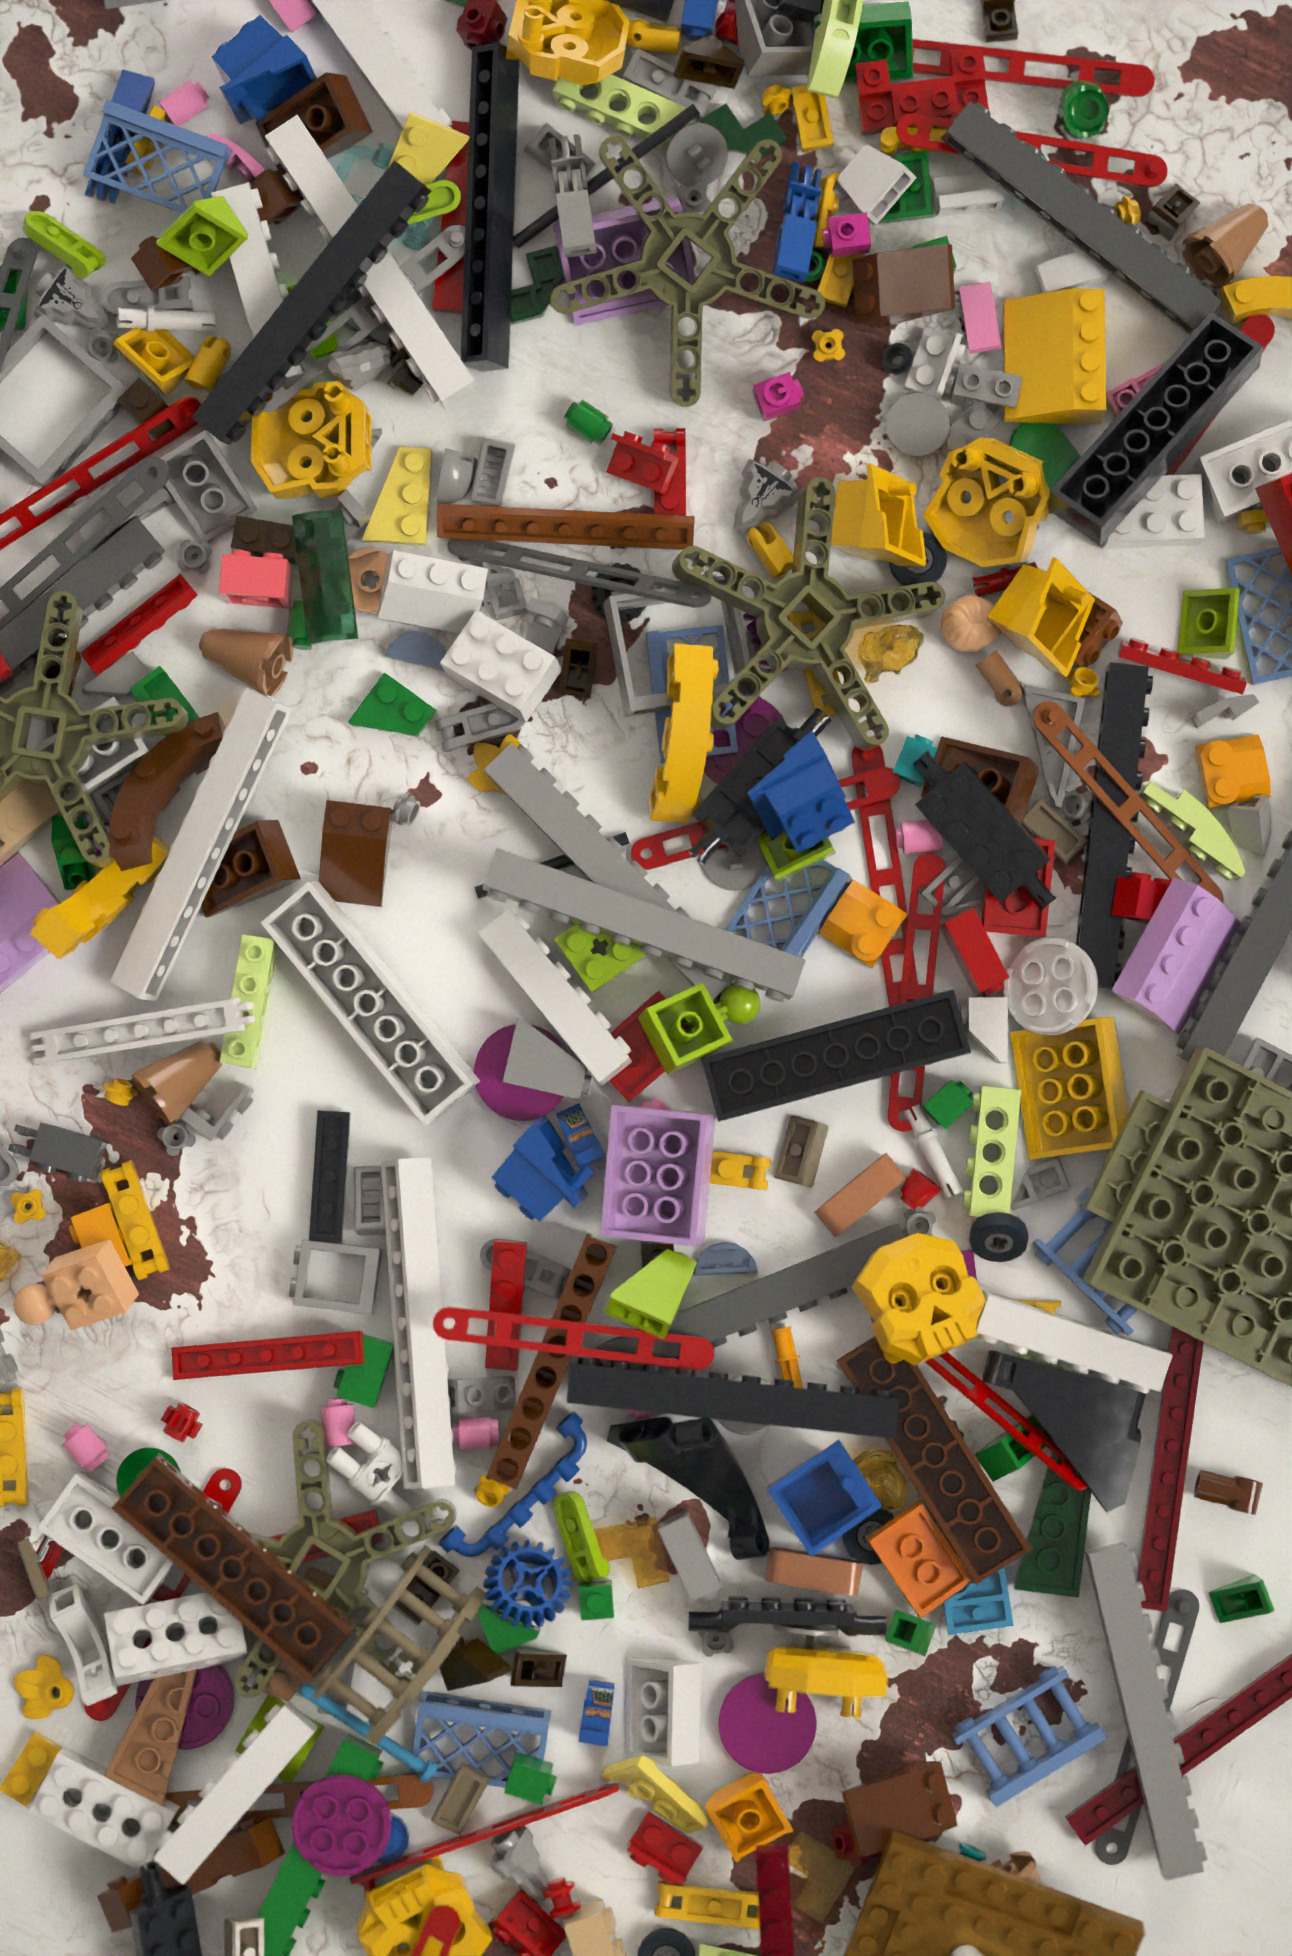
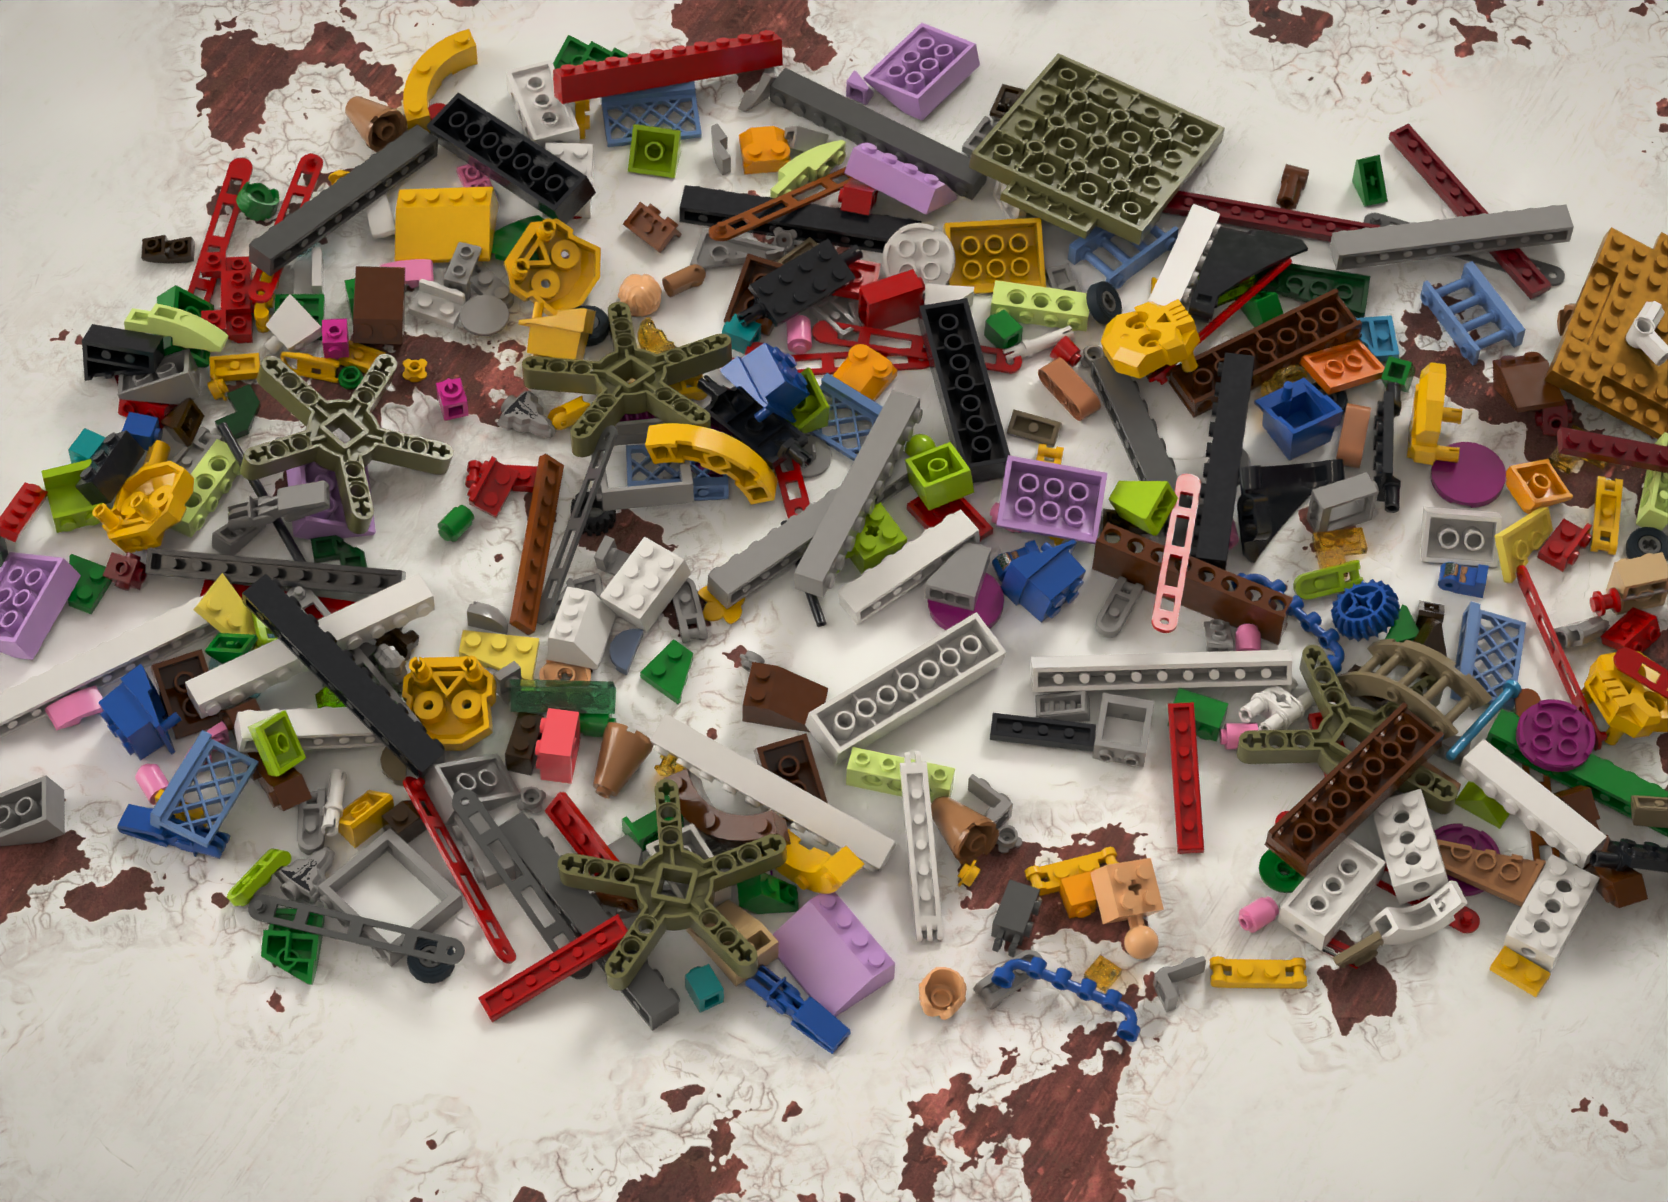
camera: 90 degrees left, 30 degrees down
yellow plate [11,1189,46,1224] -> none
yellow plate [13,1654,75,1720] -> none
light grey plate [87,327,120,363] -> none
red gear [160,1402,203,1442] -> none
yellow piece [184,336,231,393] -> none
dark tan tile [431,1761,491,1835] -> none
light grey slope [469,436,515,507] -> none
yellow plate [474,1475,510,1507] -> none
red plate [485,1238,528,1371] -> none
green brick [504,1752,557,1805] -> none
dark brown slope [559,638,599,699] -> none
green brick [579,1580,614,1621] -> none
light grey piece [665,123,728,187] -> none
sand blue tile [693,1242,758,1276] -> none
light grey plate [698,1631,734,1657] -> none
light orange axle [771,1326,803,1388] -> none
blue arm [772,162,822,283] -> none
light grey piece [773,1624,839,1648] -> none
black plate [881,343,914,375] -> none
red pin [972,562,1037,597] -> none
yellow piece [987,557,1095,677] -> none
yellow plate [1065,667,1100,698] -> none
red plate [1118,638,1247,695] -> none
dark brown slope [1145,183,1201,242] -> none
none -> green slope [205,633,258,664]

